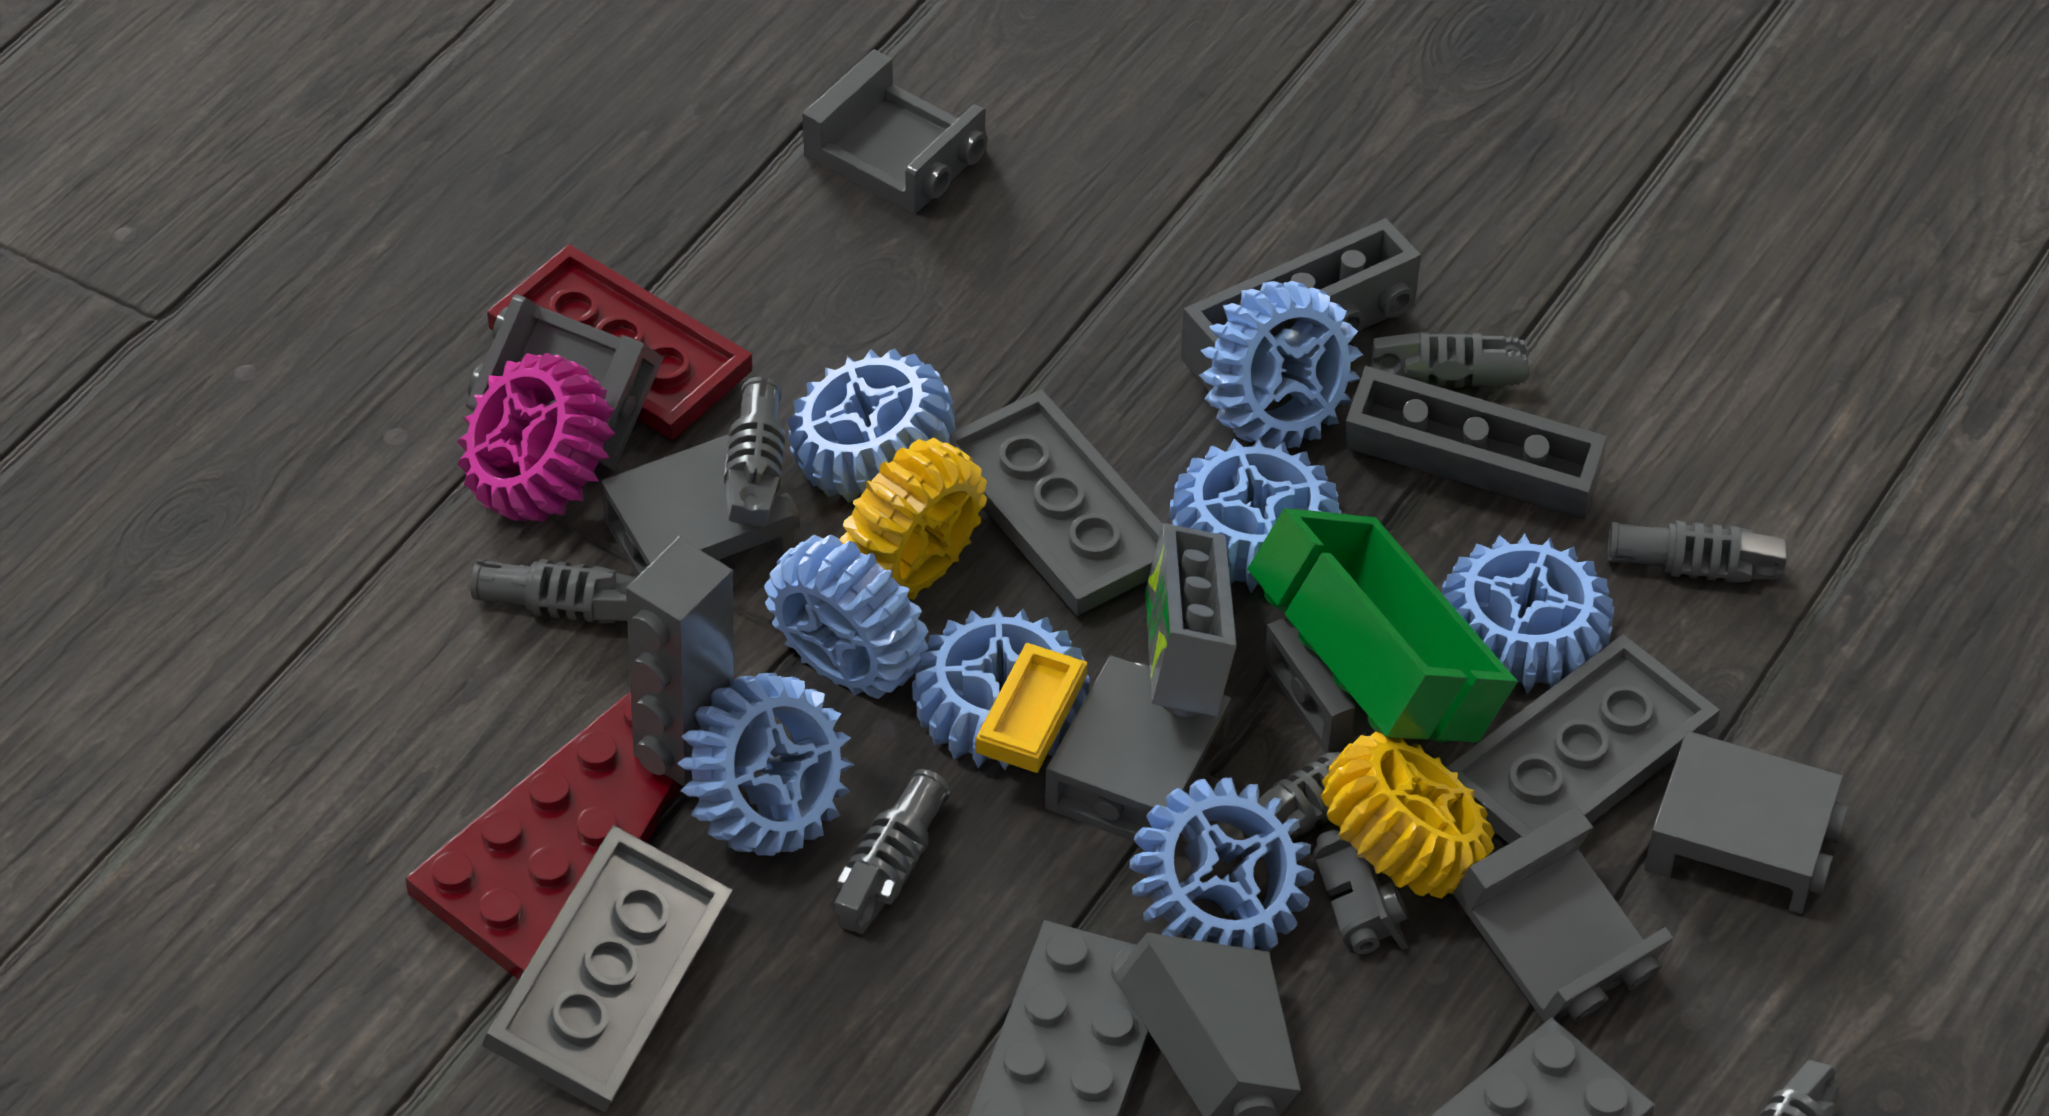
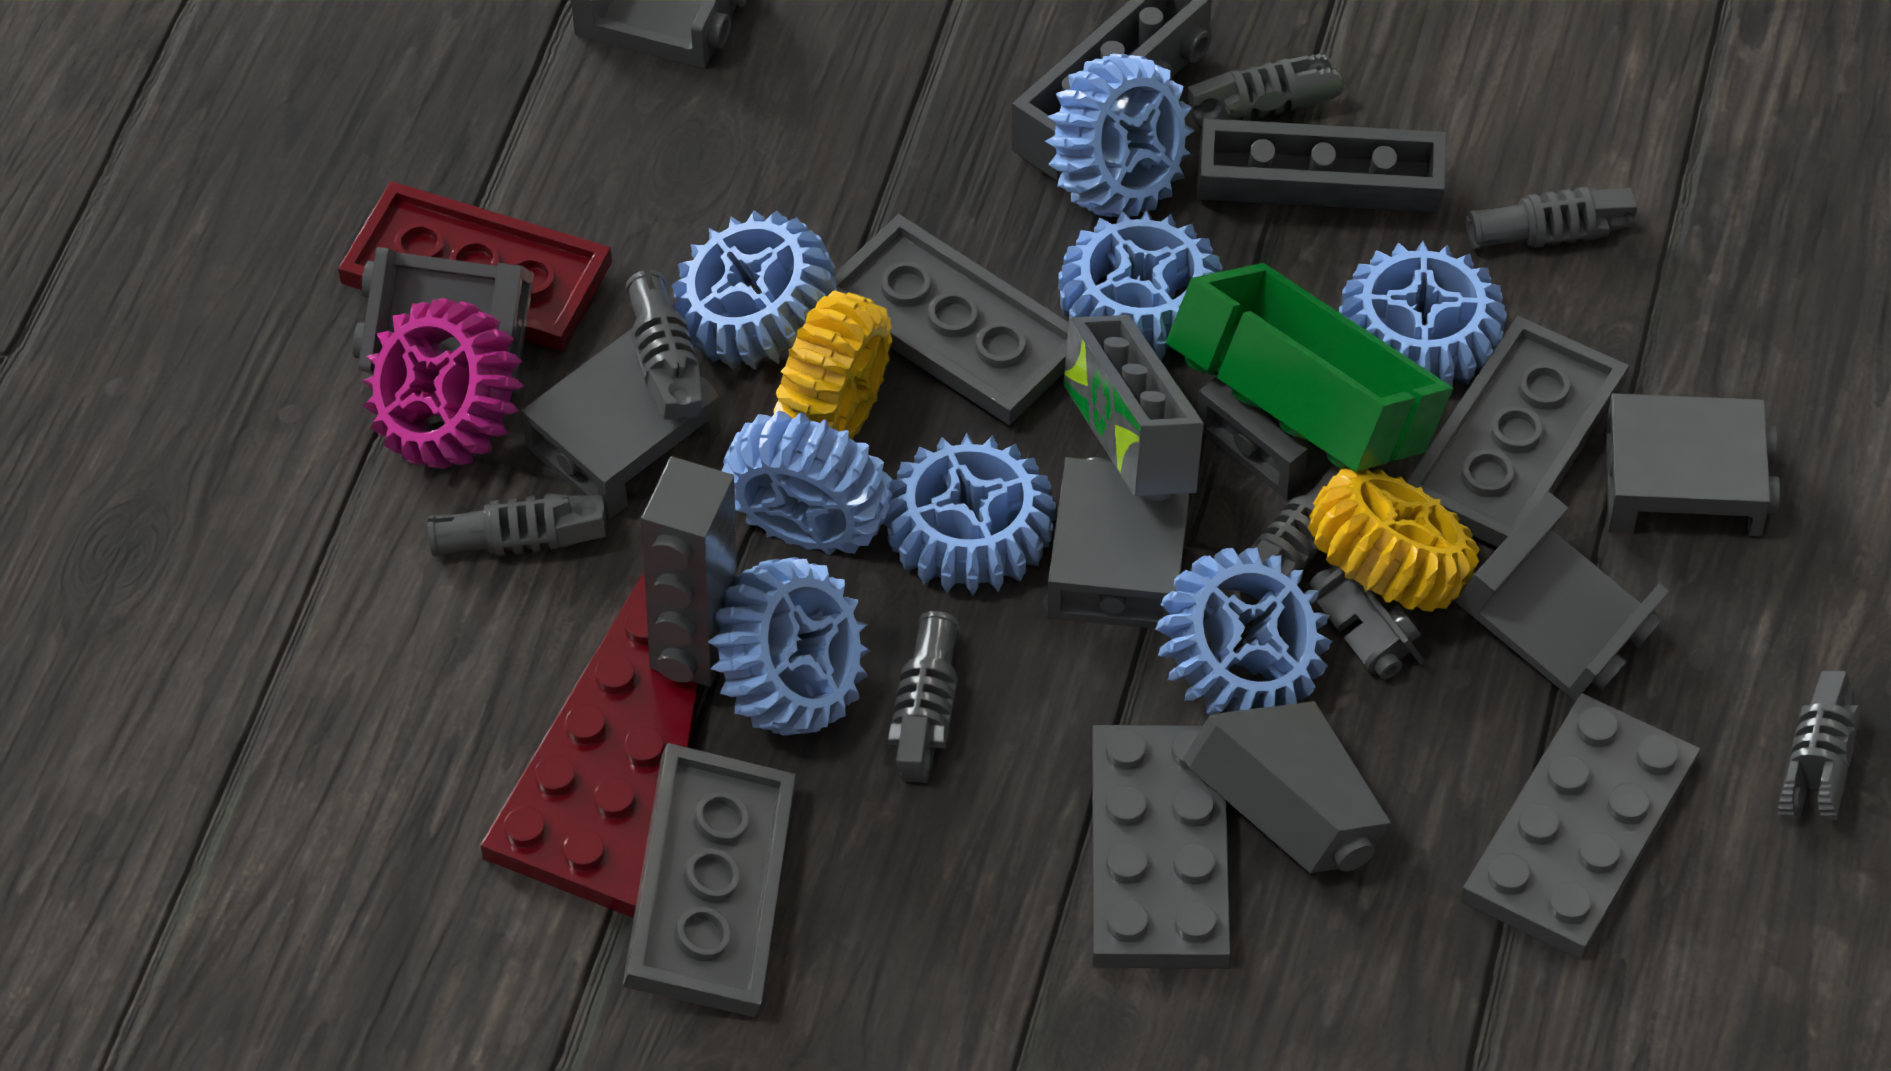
camera: 15 degrees left, 5 degrees up
yellow tile [975,642,1087,773] -> none

